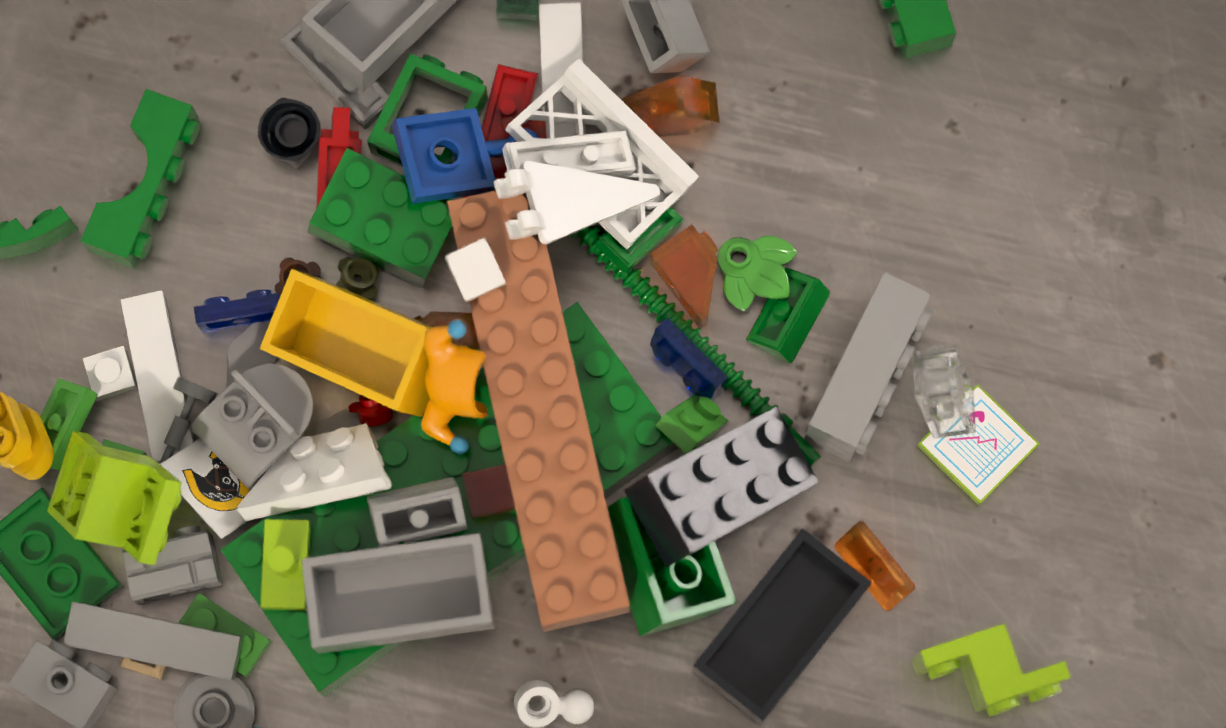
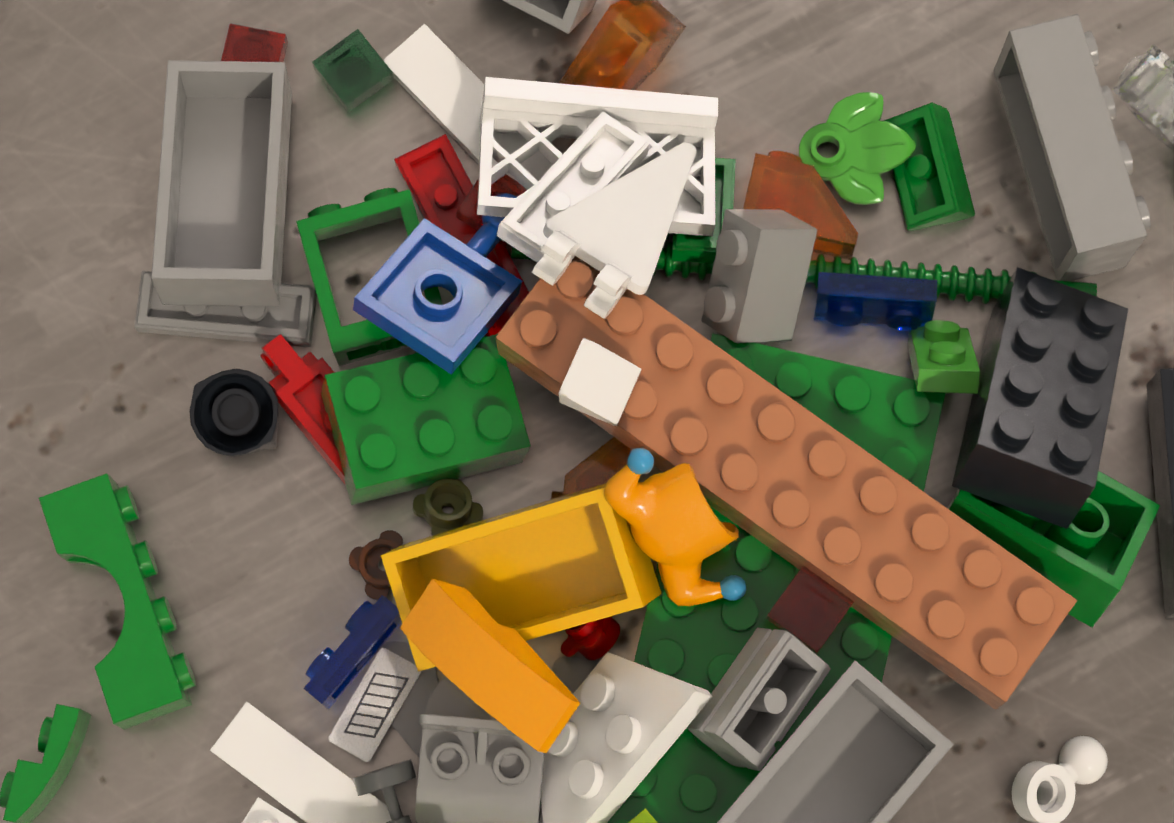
camera: 40 degrees left, 0 degrees up
none -> clear sticker [329,648,421,762]
none -> light orange slope [400,579,580,753]
none -> light grey brick [701,209,818,343]

